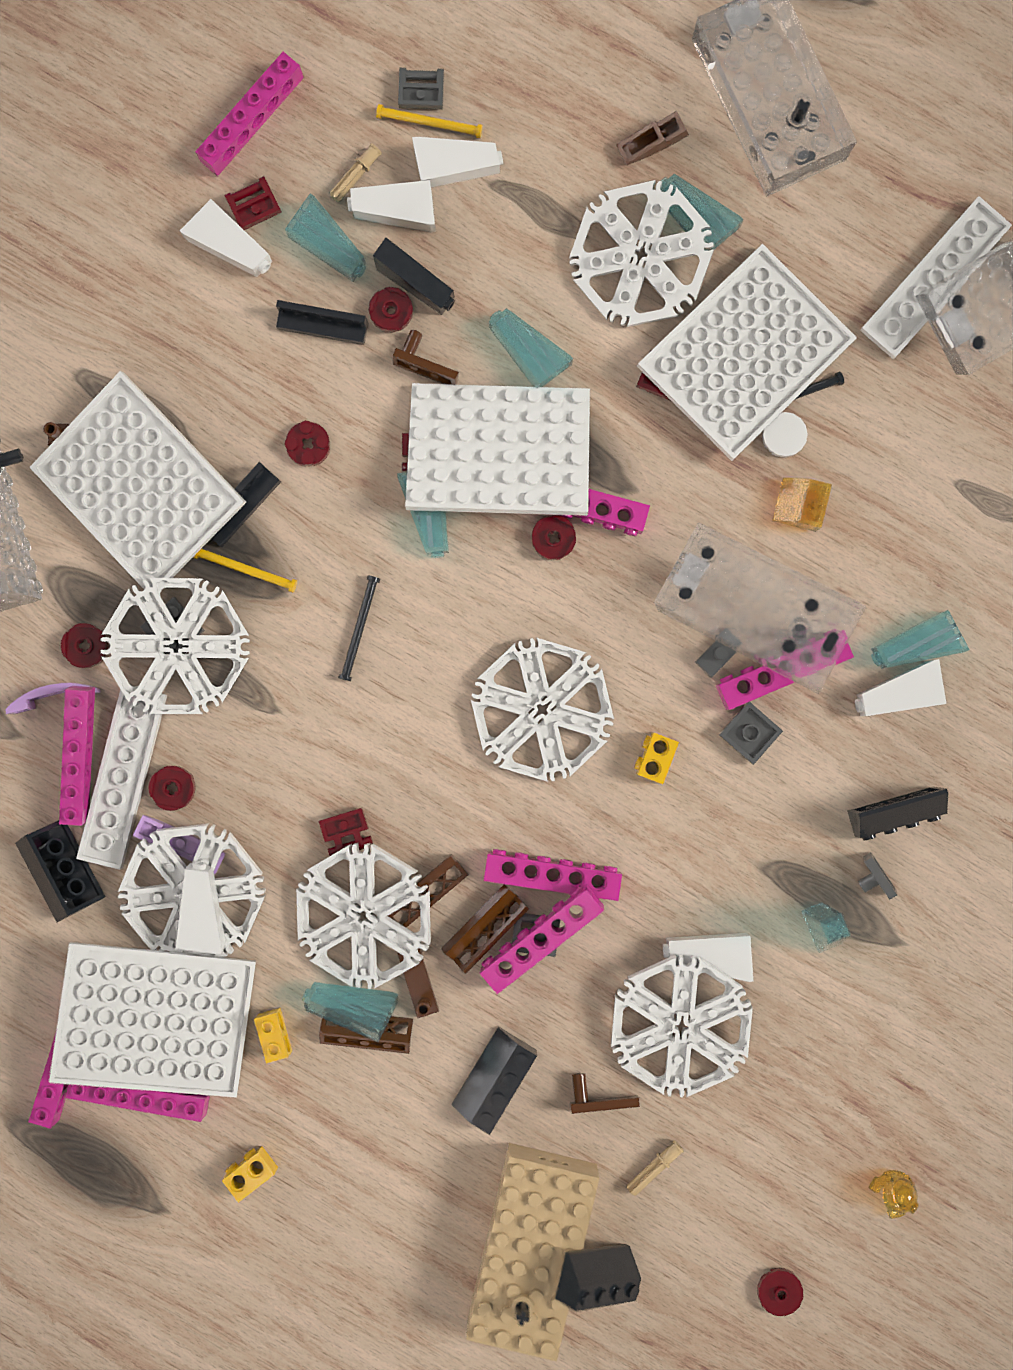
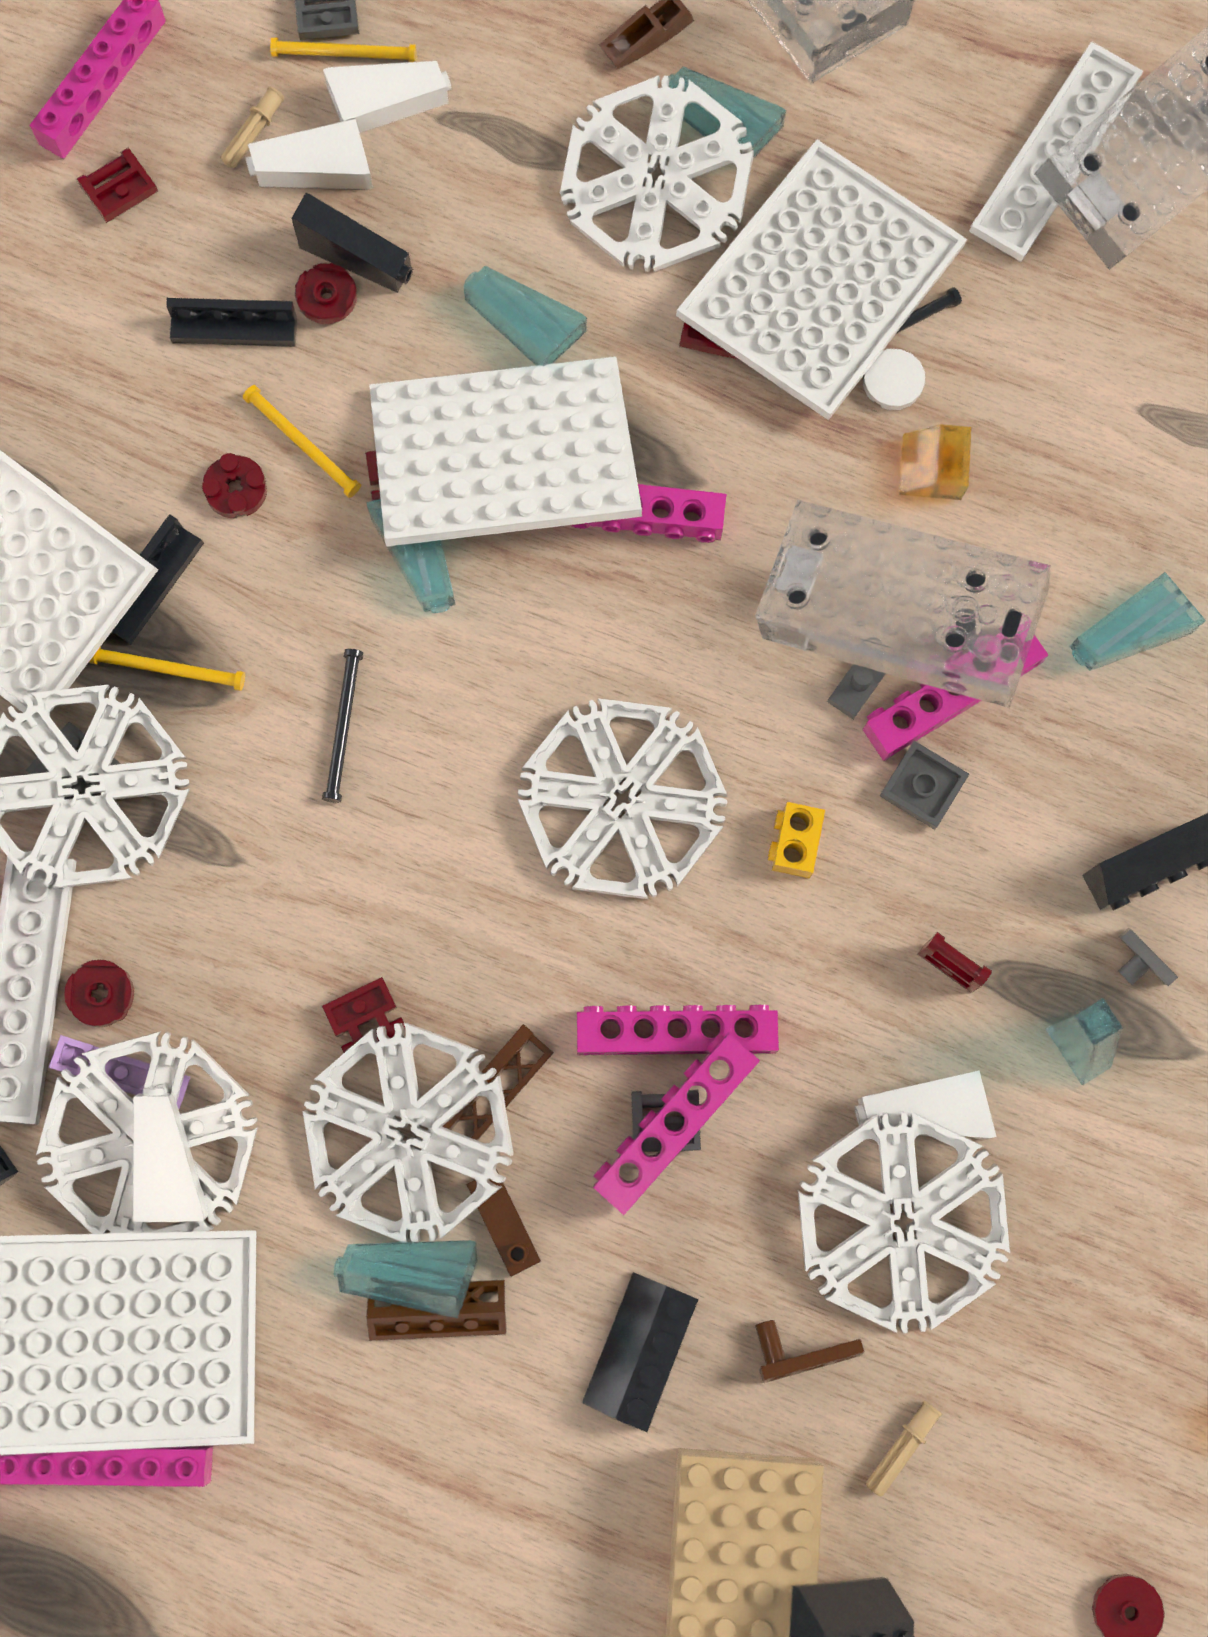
camera: 15 degrees left, 10 degrees down
white slope [180,199,272,277] -> none
yellow brick [222,1146,278,1203] -> none
yellow brick [254,1008,292,1064] -> none
clear light blue slope [285,193,366,282] -> none
reddish brown piece [393,330,459,385] -> none
reddish brown fence [441,884,529,974] -> none
dark red plate [532,515,576,560] -> none
white slope [855,659,946,716] -> none
none -> yellow bar [242,385,361,498]
none -> dark red plate [917,932,992,993]

